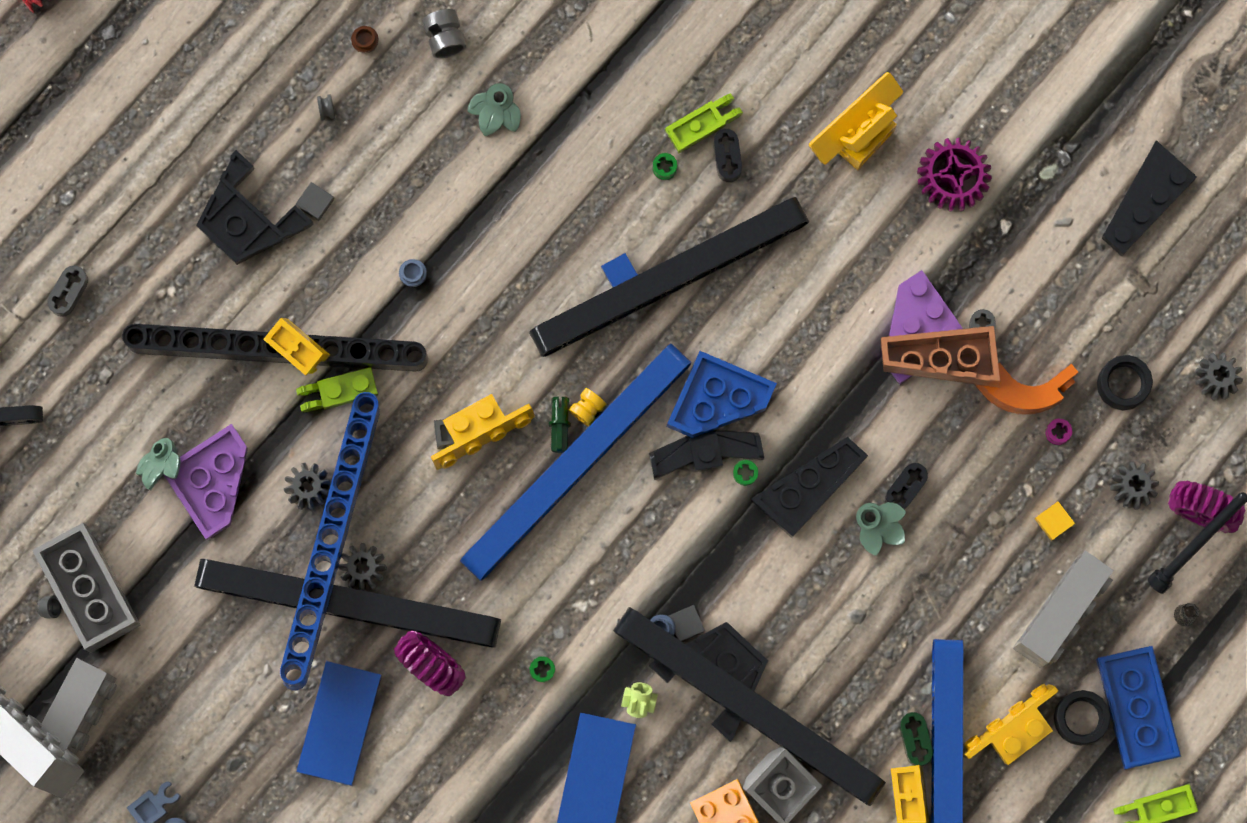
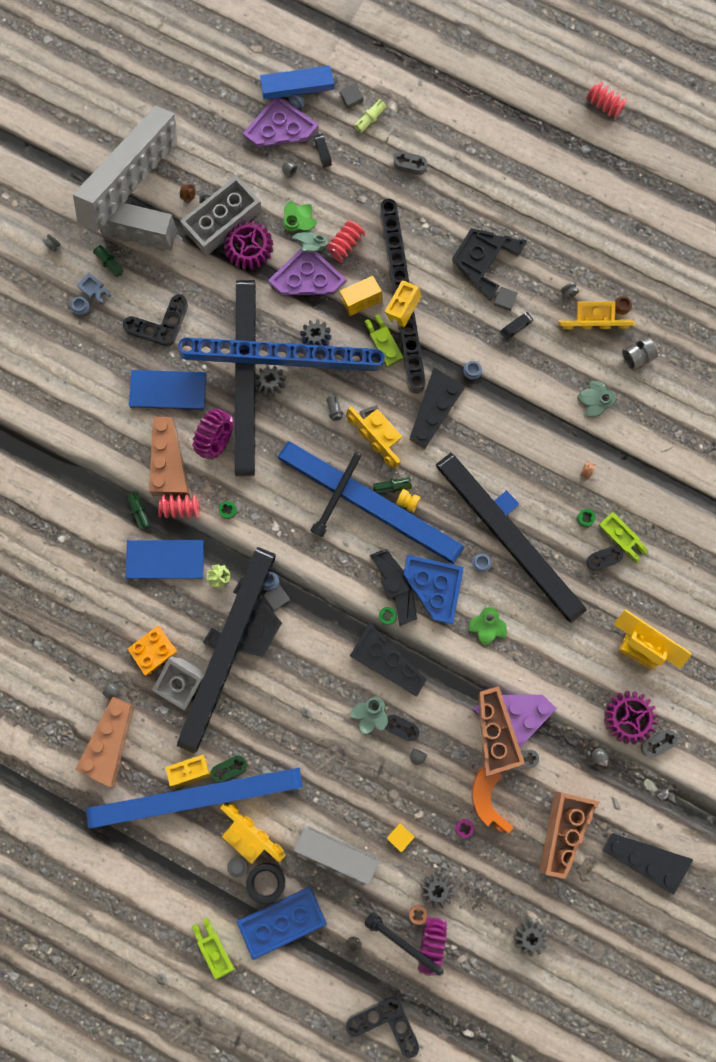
camera: 80 degrees right, 0 degrees up
black tyre [1097,355,1153,411] -> none
none -> dark green axle [93,245,124,277]
none -> black beam [123,294,188,346]
none -> dark green axle [126,492,150,530]
none -> nougat wedge [149,417,190,497]
none -> coral piece [158,494,199,519]
none -> reddish brown plate [180,184,196,203]
none -> magenta gear [224,220,274,270]
none -> dark grey plate [227,856,248,878]
none -> dark grey hinge [282,161,298,178]
none -> bright green plate [283,200,317,232]
none -> black piece [310,452,361,537]
none -> dark grey pin [326,396,343,421]
none -> coral piece [327,221,366,263]
none -> yellow hinge [340,276,383,316]
none -> black wing [409,368,465,449]
none -> nougat bush [409,905,427,925]
none -> dark grey hinge [410,748,427,765]
none -> bright green plate [468,607,507,646]
none -> sand blue plate [472,553,491,573]
none -> black beam [500,312,534,340]
none -> nougat wedge [539,791,600,879]
none -> yellow bracket [558,301,635,329]
none -> nougat bush [580,460,596,480]
none -> dark grey hinge [591,748,609,764]
none -> dark grey beam [641,730,678,757]

